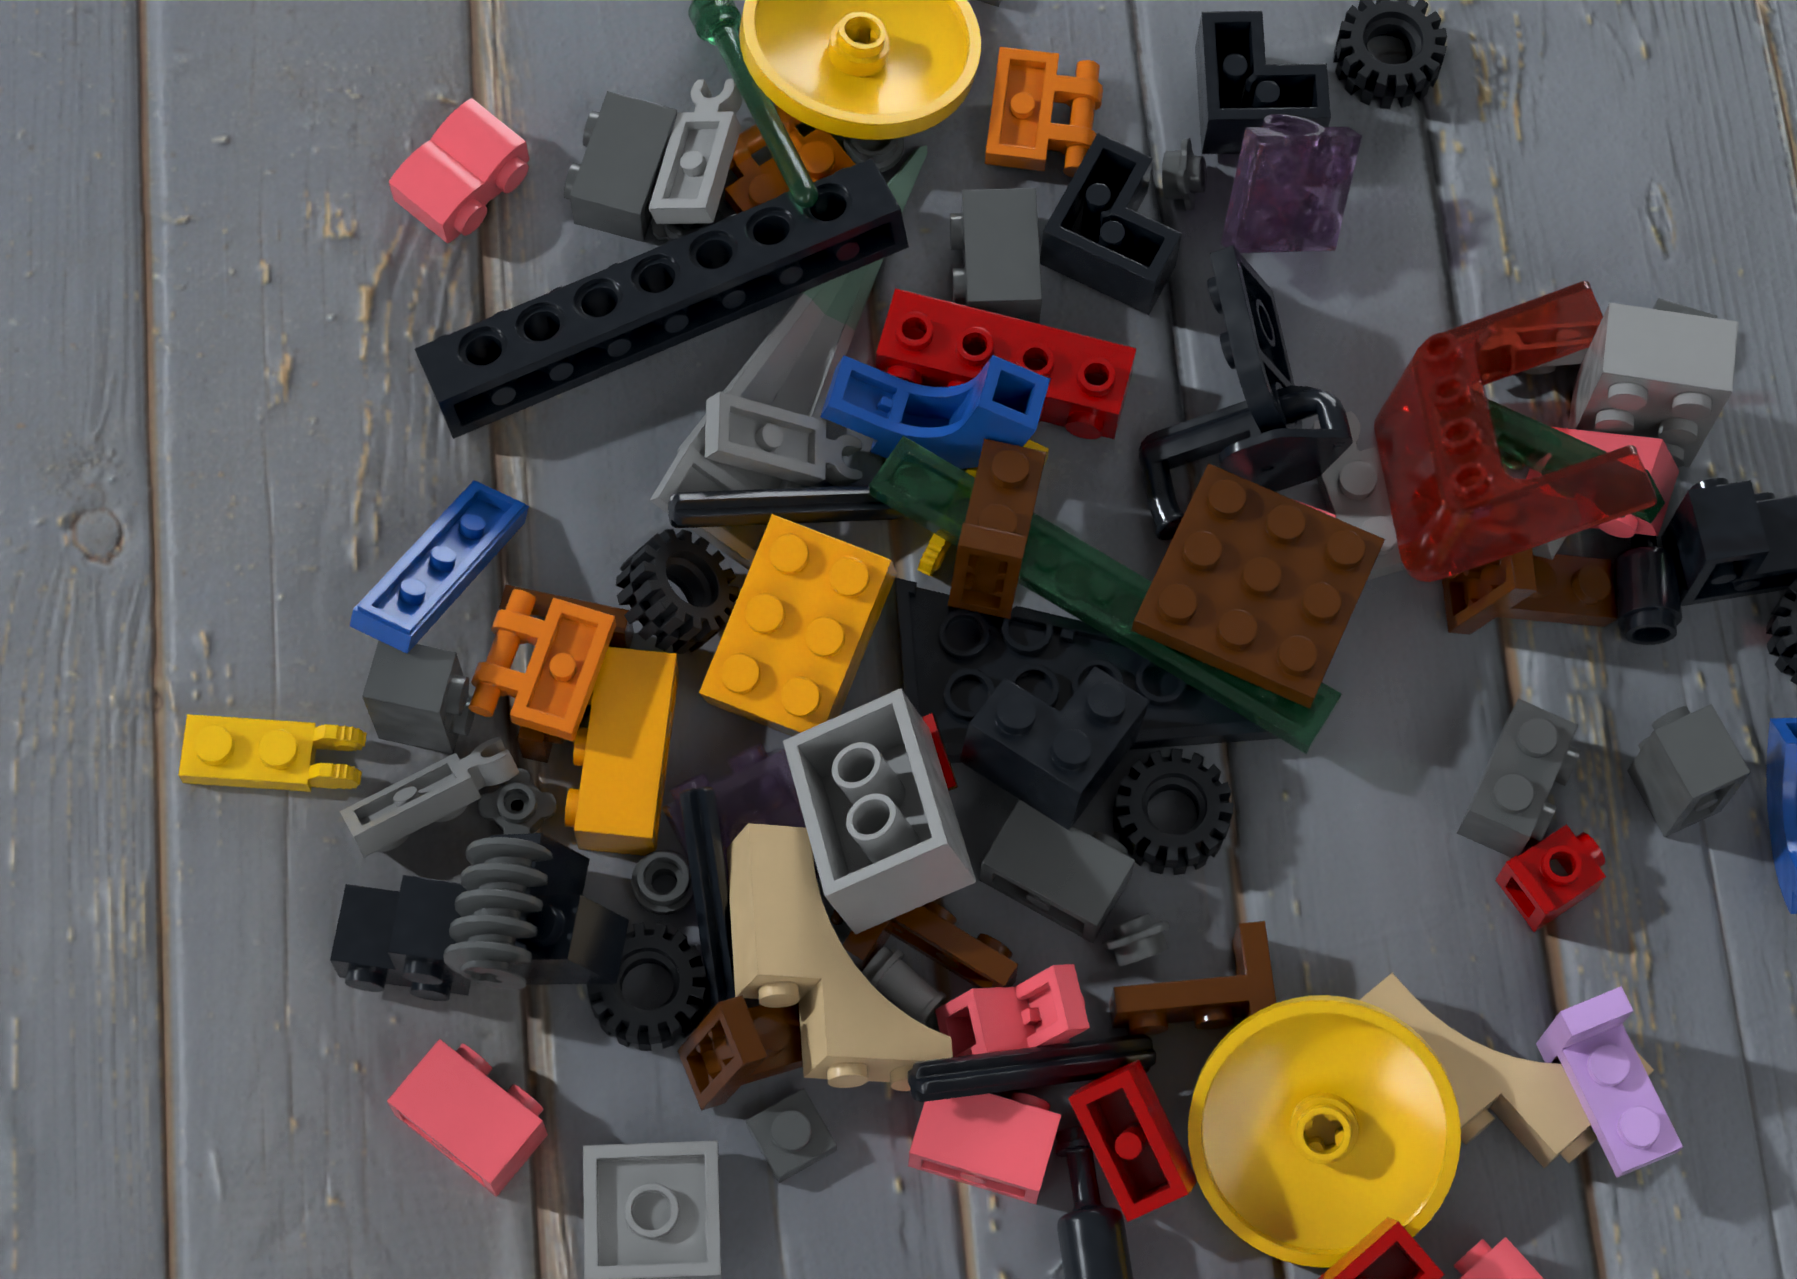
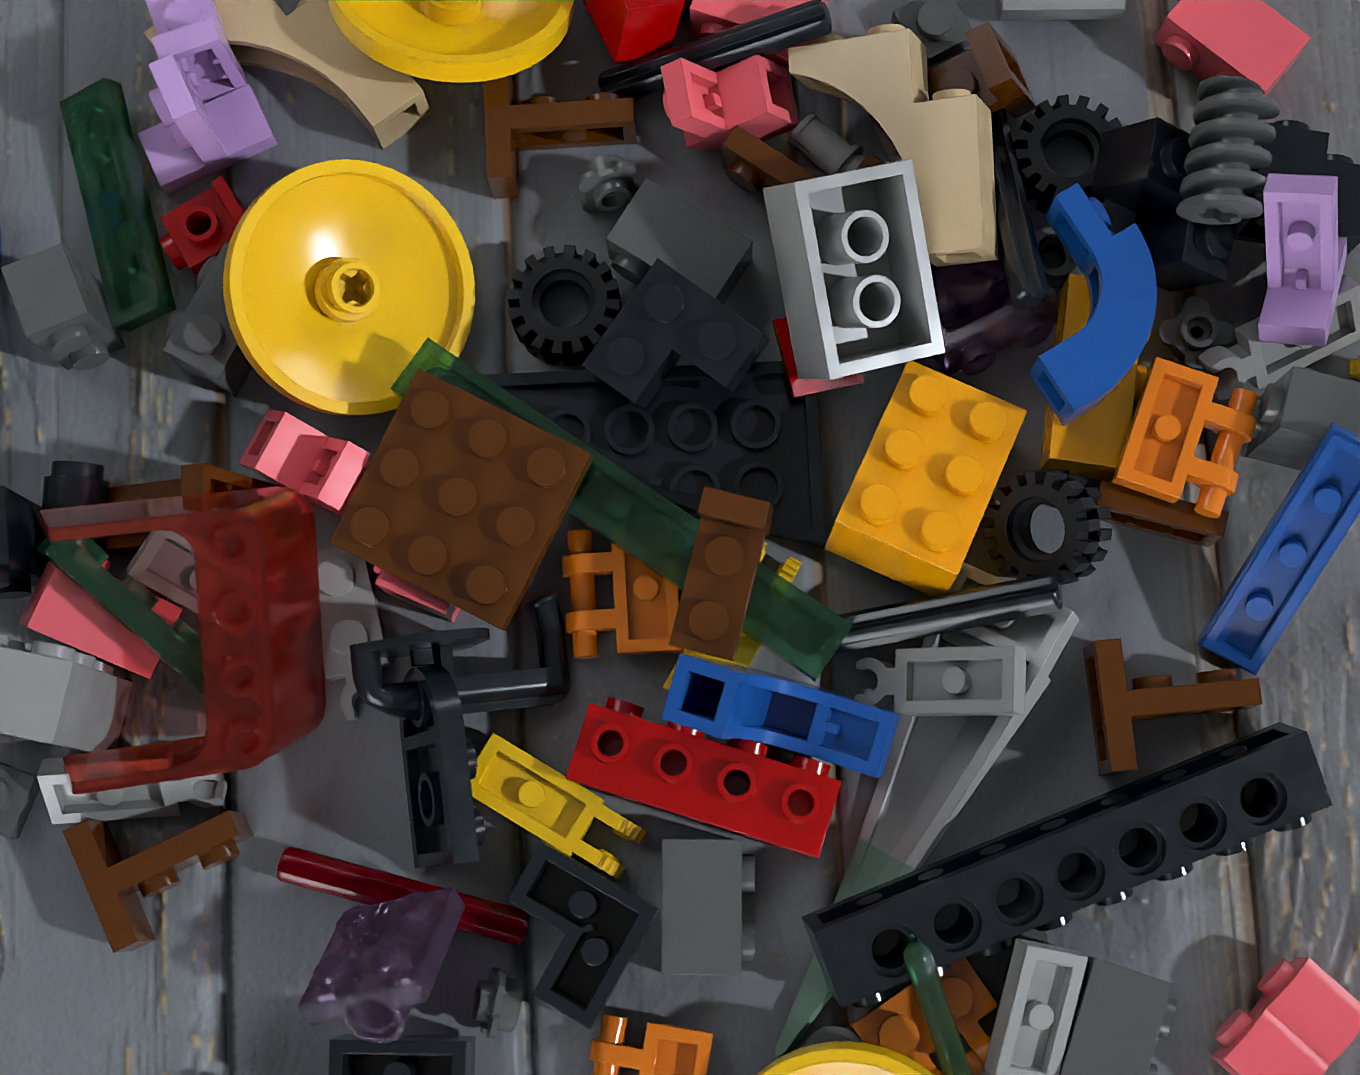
camera: 170 degrees left, 10 degrees up
none -> clear green plate [59,77,177,331]
none -> reddish brown bracket [63,810,254,953]
none -> lavender bracket [137,54,278,194]
none -> yellow dish [223,159,475,416]
none -> coral brick [238,409,370,517]
none -> dark red axle [277,847,530,945]
none -> yellow hinge [471,733,647,879]
none -> orange plate [562,522,682,659]
none -> blue arch [1029,183,1157,426]
none -> reddish brown bracket [1083,638,1262,776]
none -> lavender bracket [1258,173,1347,347]

